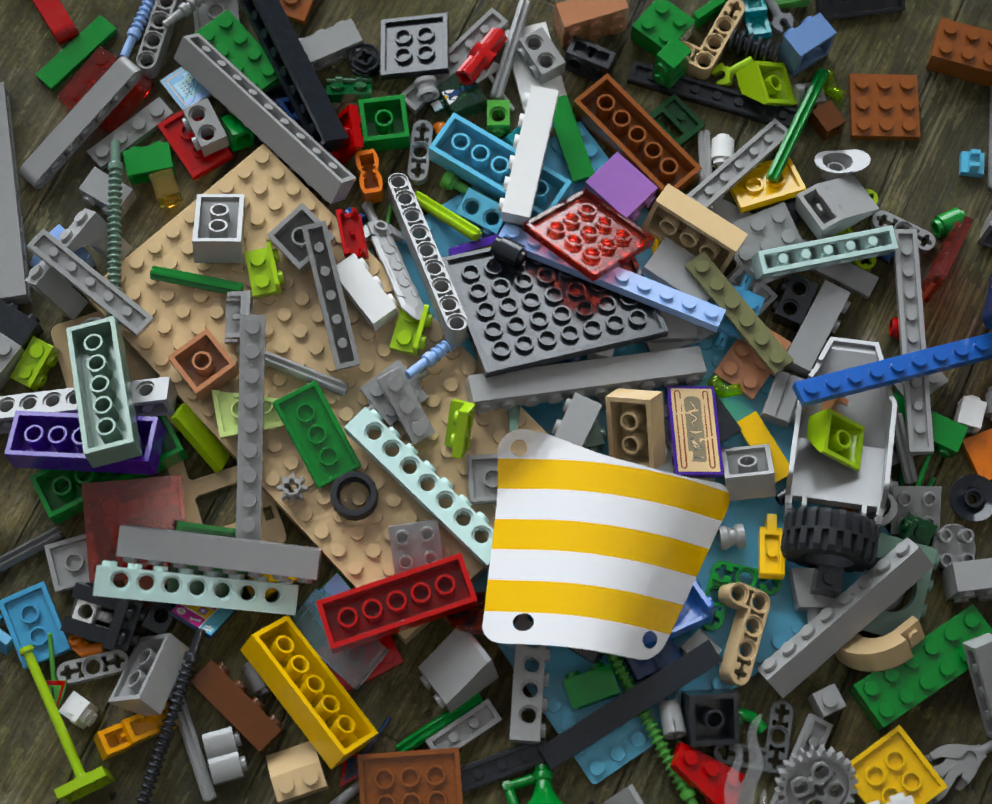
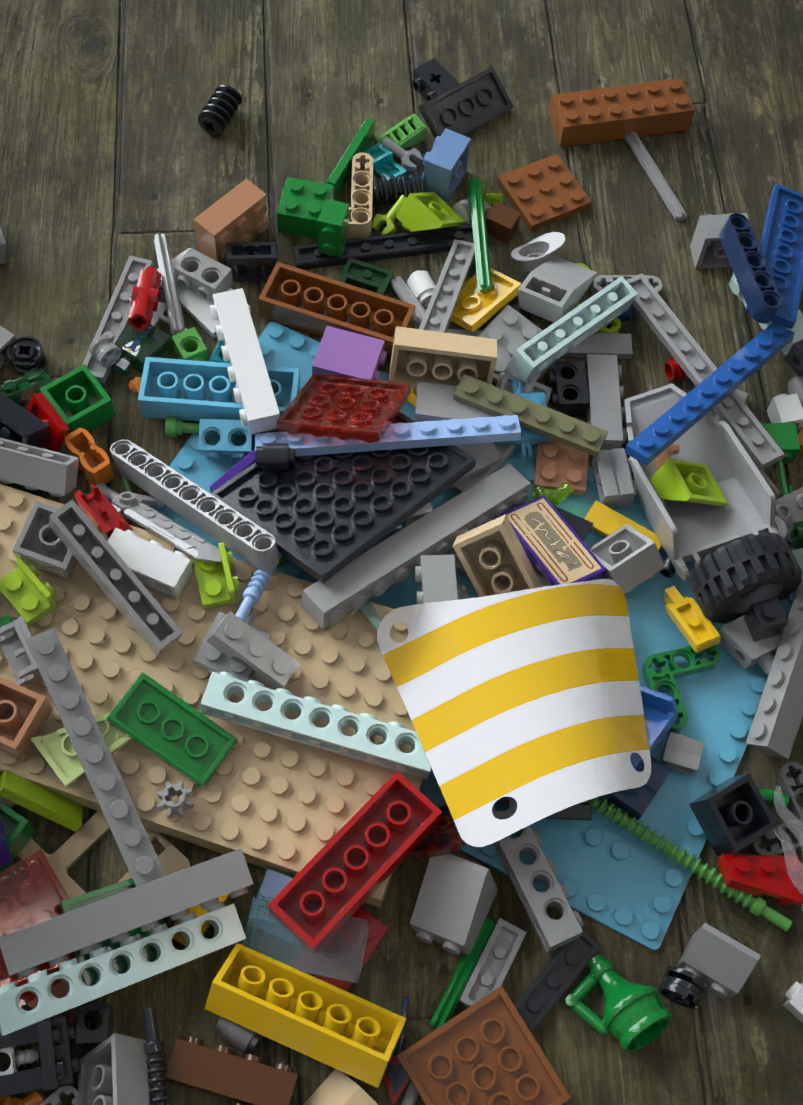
camera: 30 degrees left, 10 degrees down
piece [169,604,236,639] -> none
light grey axle [236,342,349,396] -> none
black tyre [330,471,378,521] -> none
plate [380,13,449,80] -> none
light grey hinge [388,519,443,574] -> none
light grey beam [407,120,433,185] -> none
lime axle [414,191,482,241] -> none
lime bracket [444,399,476,459] -> none
light grey tile [467,453,516,505] -> none
black tile [538,639,723,770] -> none
green tile [553,95,594,184] -> none
green brick [562,662,621,712] -> none
light grey piece [658,690,686,740] -> none
light grey wheel [717,524,746,551] -> none
tan beam [718,582,770,686] -> none
clear red plate [921,216,974,303] -> none
green brick [931,208,968,238] -> none
medium azure tile [959,149,985,178] -> none

